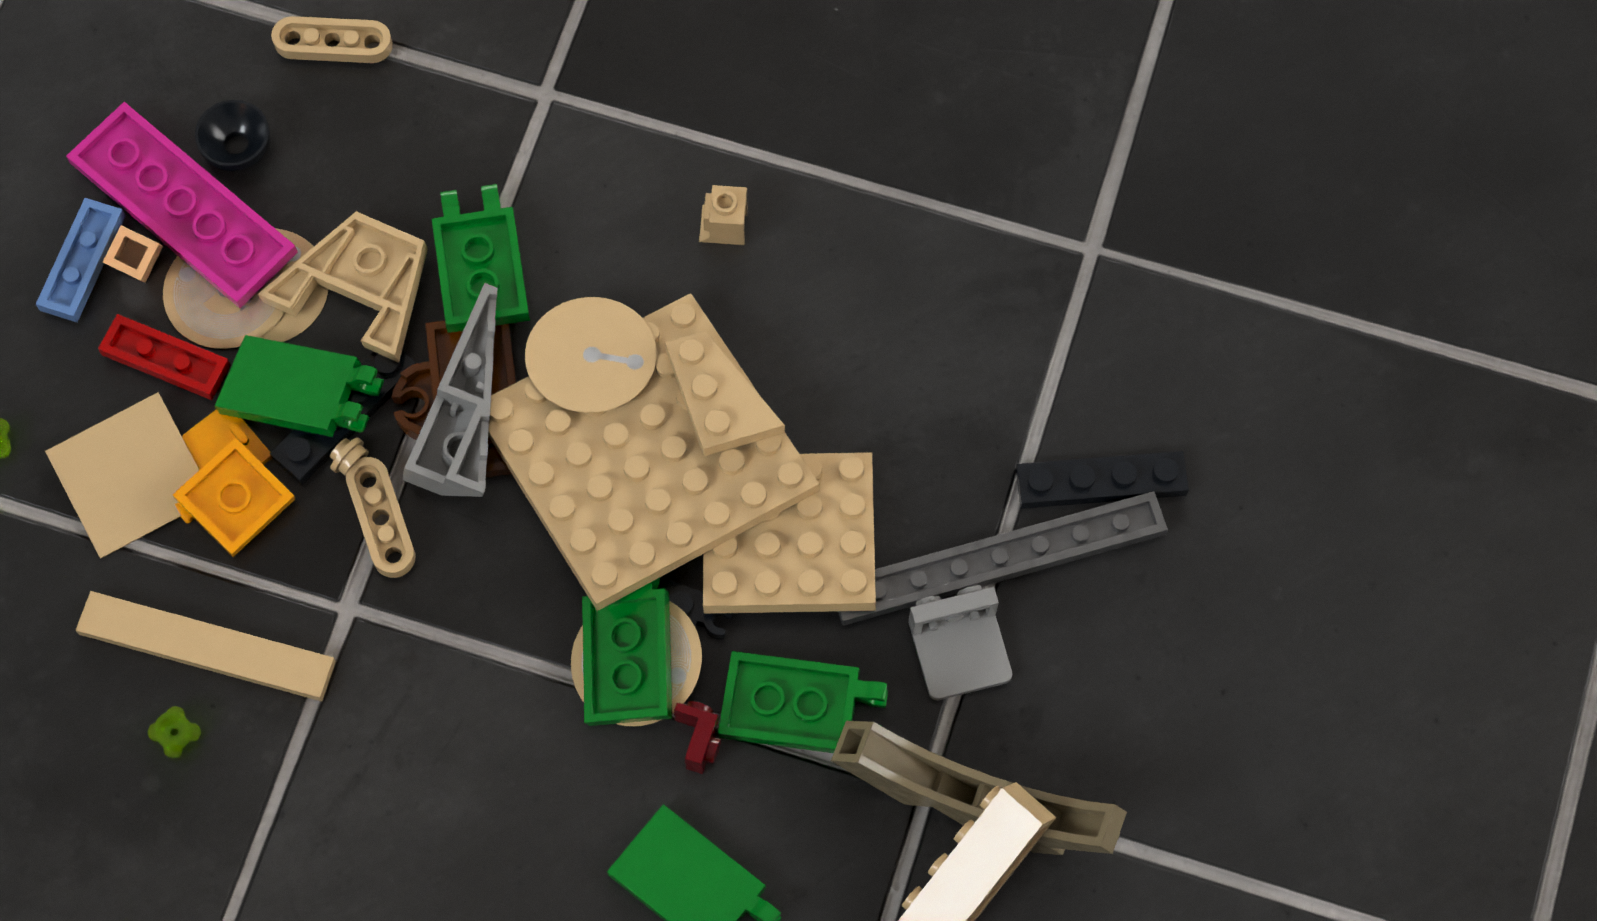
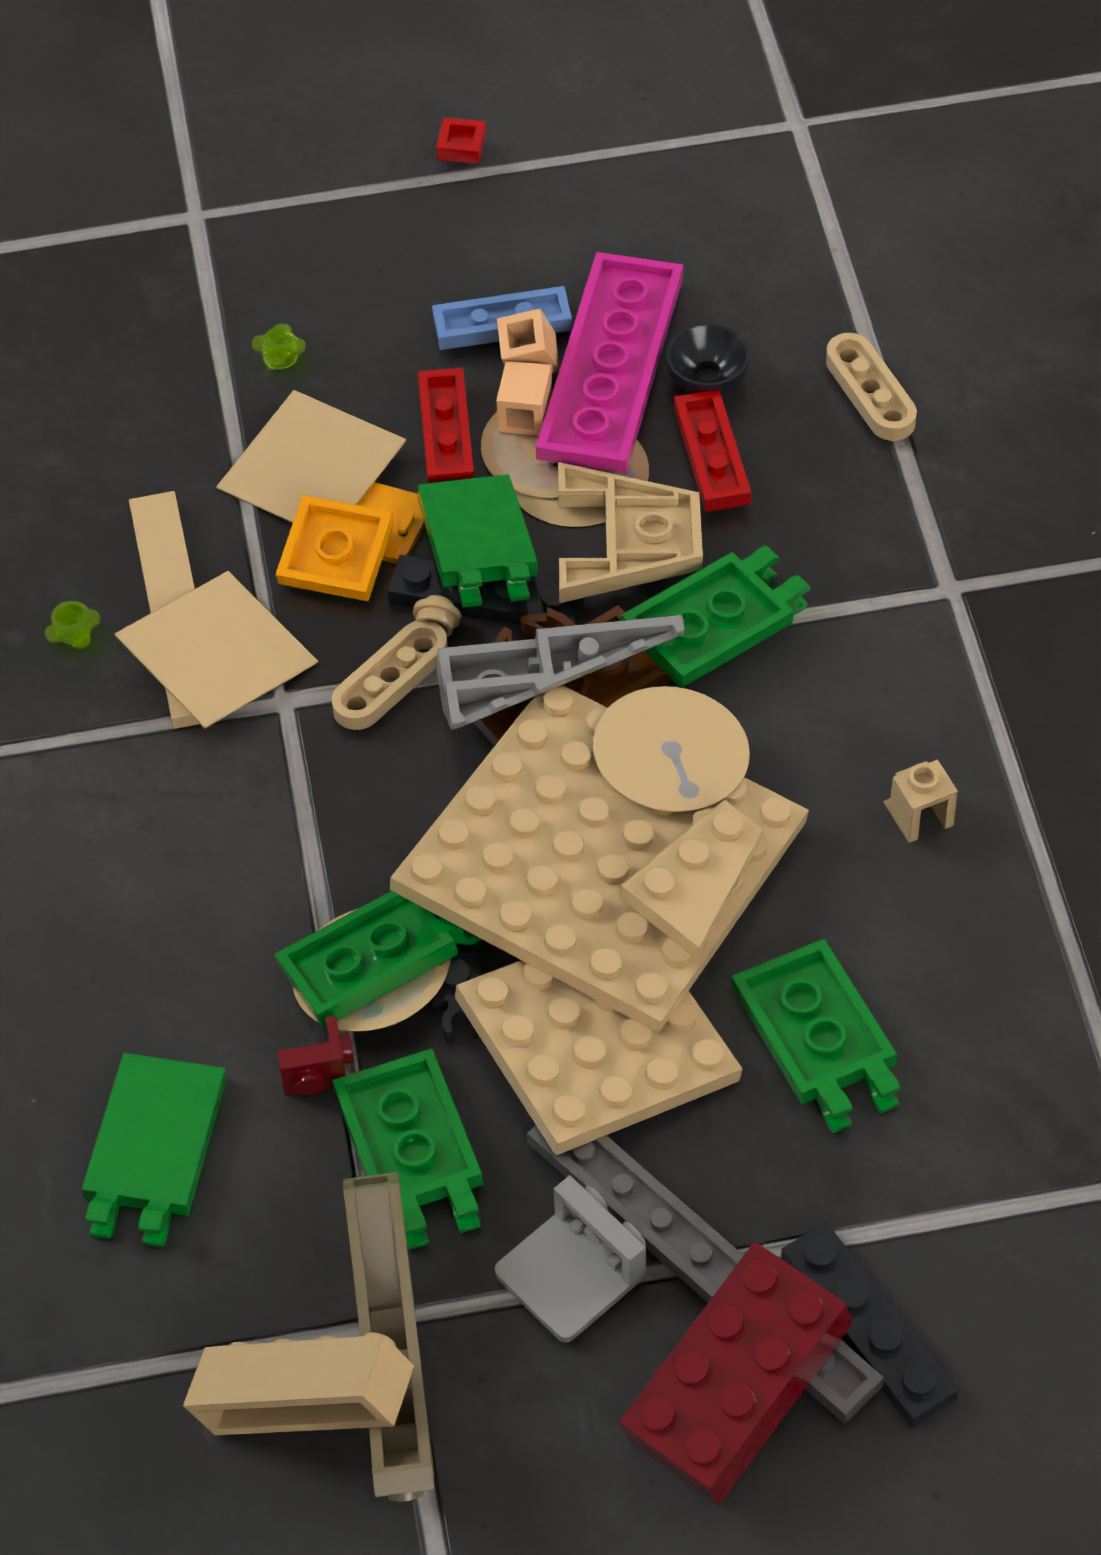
camera: 65 degrees right, 15 degrees down
none -> tan piece [114,571,318,729]
none -> light nougat brick [496,361,553,436]
none -> dark red brick [619,1241,853,1506]
none -> red plate [674,390,751,512]
none -> green tile [731,939,900,1133]

